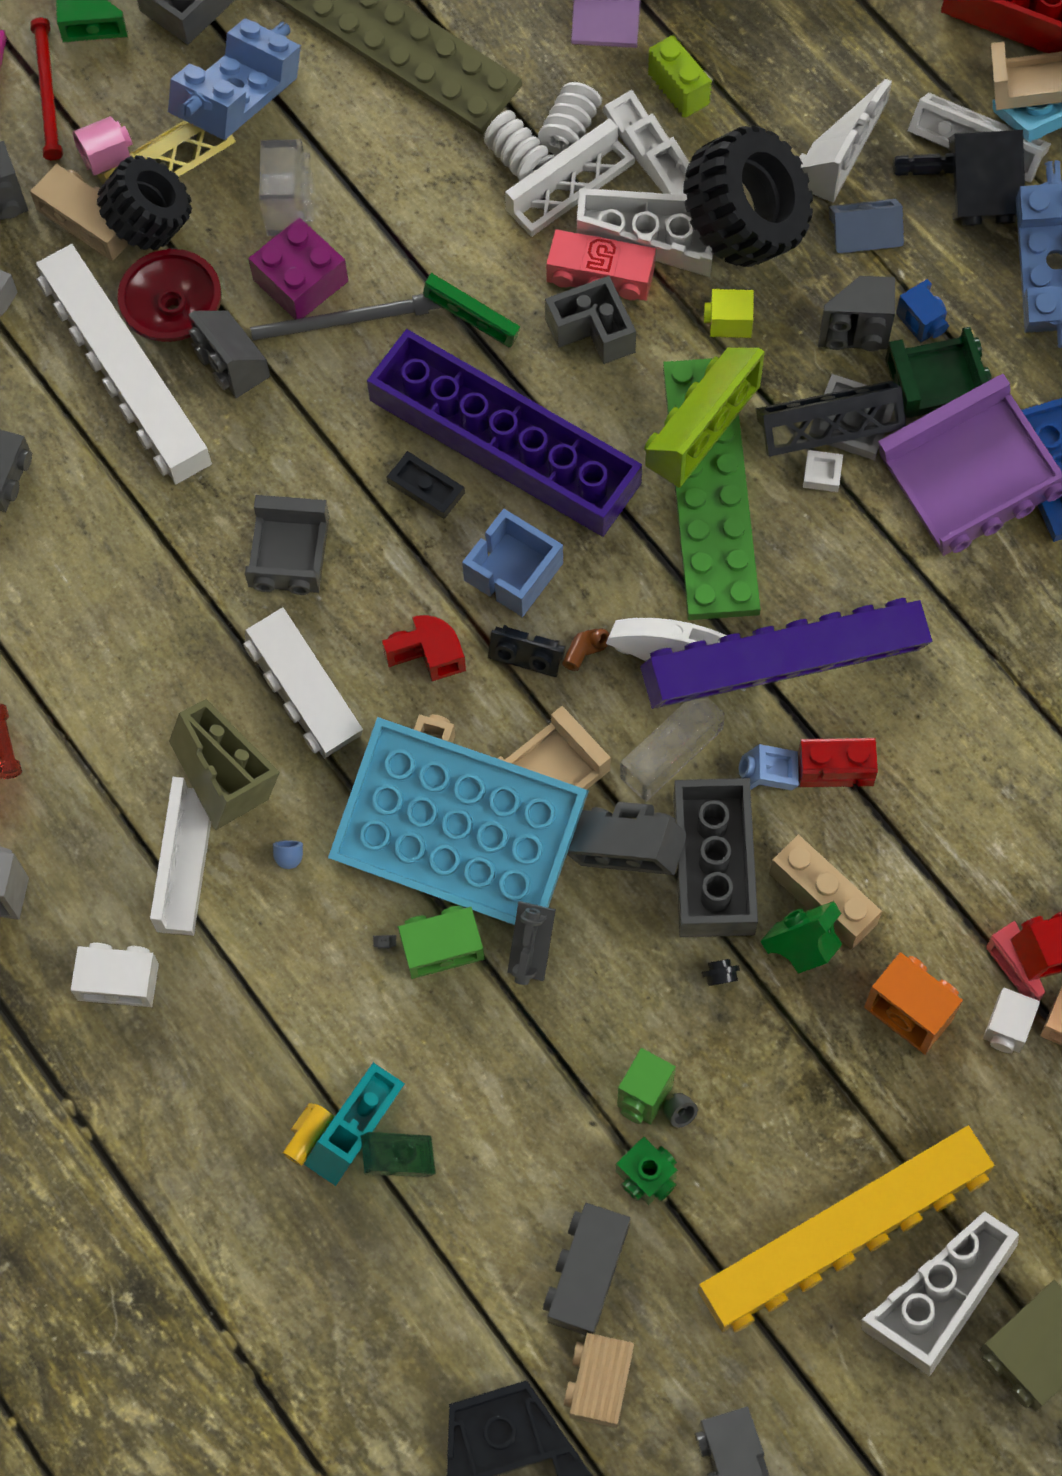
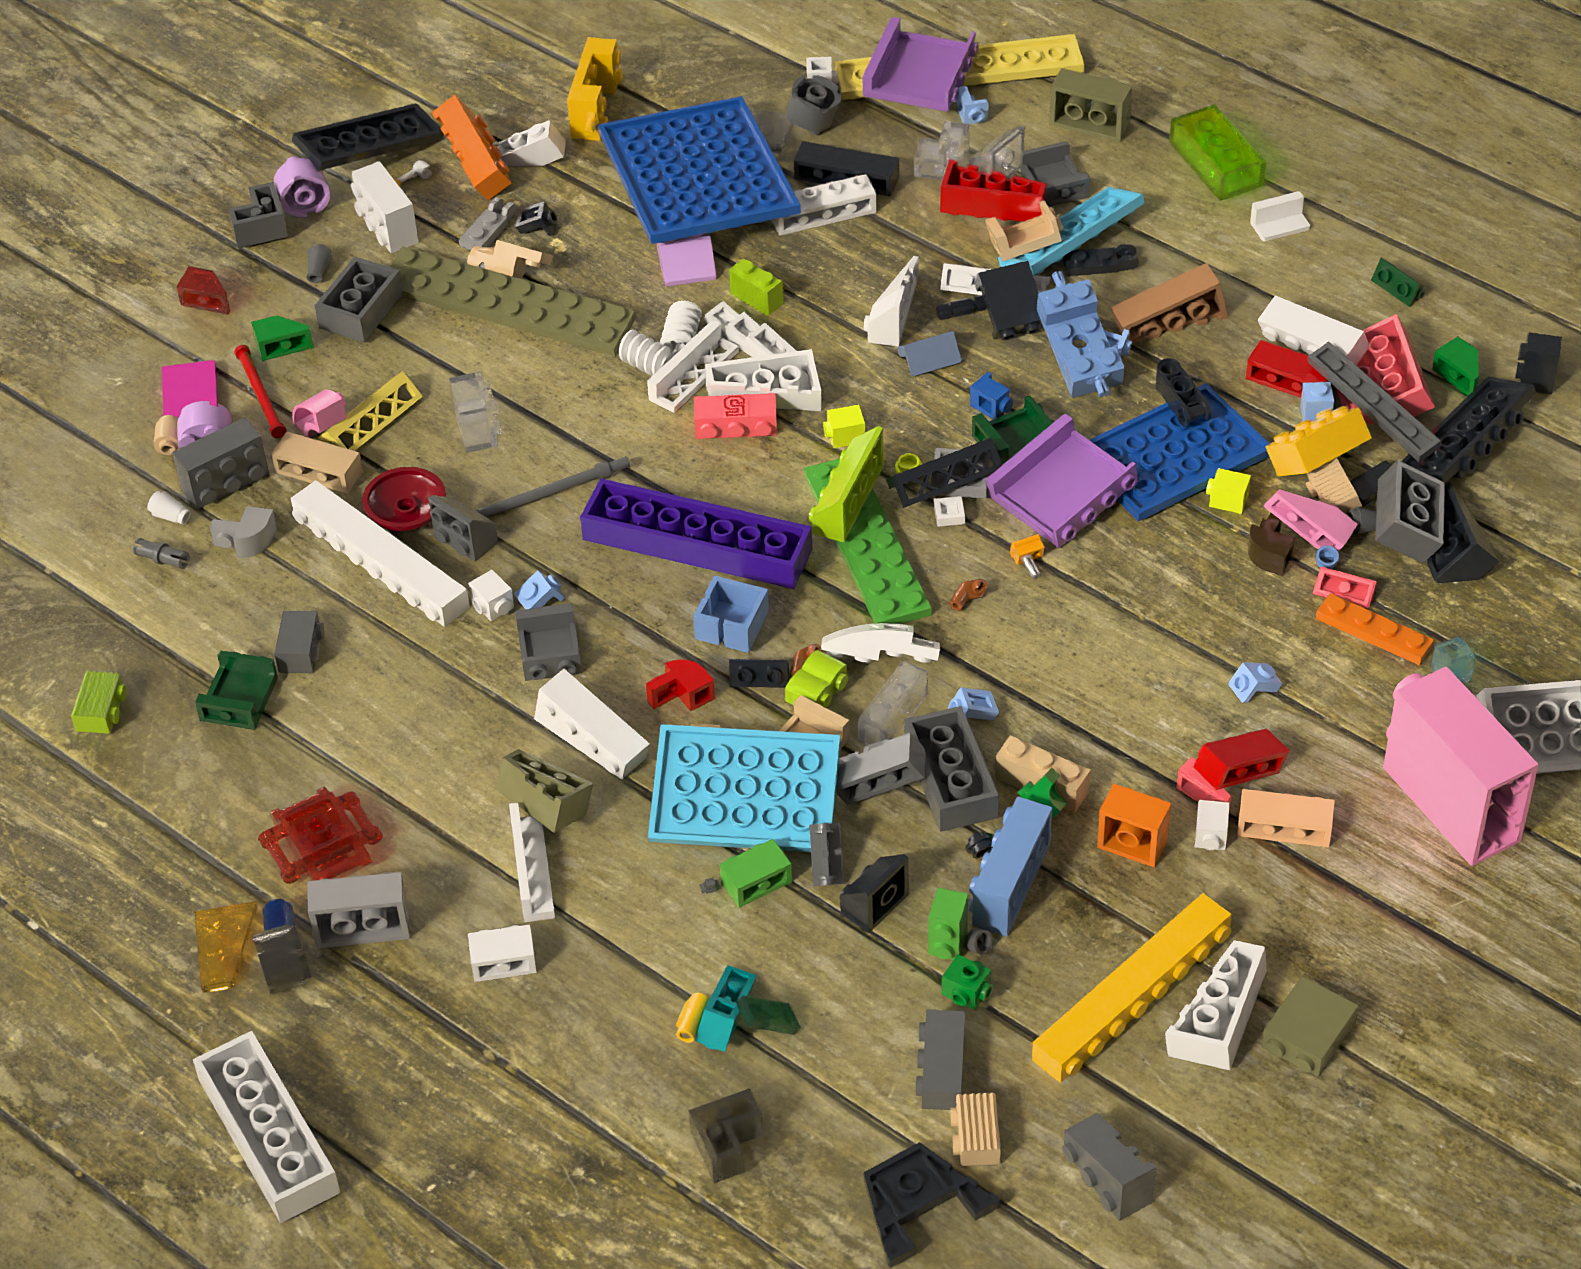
camera: 15 degrees left, 20 degrees down
black tyre [97,155,192,250] -> none
medium blue brick [168,18,301,140] -> none
magenta brick [248,217,348,319] -> none
medium blue hinge [273,840,303,870] -> none
black plate [387,451,465,519] -> none
green tile [423,273,521,347] -> none
dark grey brick [545,276,636,364] -> none
dark purple brick [640,598,933,709] -> none
black tyre [683,126,813,267] -> none
red brick [798,738,878,787] -> none
dark grey slope [818,276,895,351] -> none
none -> white brick [469,570,514,621]
none -> light blue bracket [514,570,565,609]
none -> clear smoke brick [689,1088,763,1183]
none -> lime brick [785,650,848,708]
none -> black slope [840,854,909,933]
none -> neon yellow plate [895,453,922,474]
none -> dark orange arm [949,578,988,611]
none -> medium blue brick [969,796,1052,937]
none -> light orange piece [1010,534,1045,579]

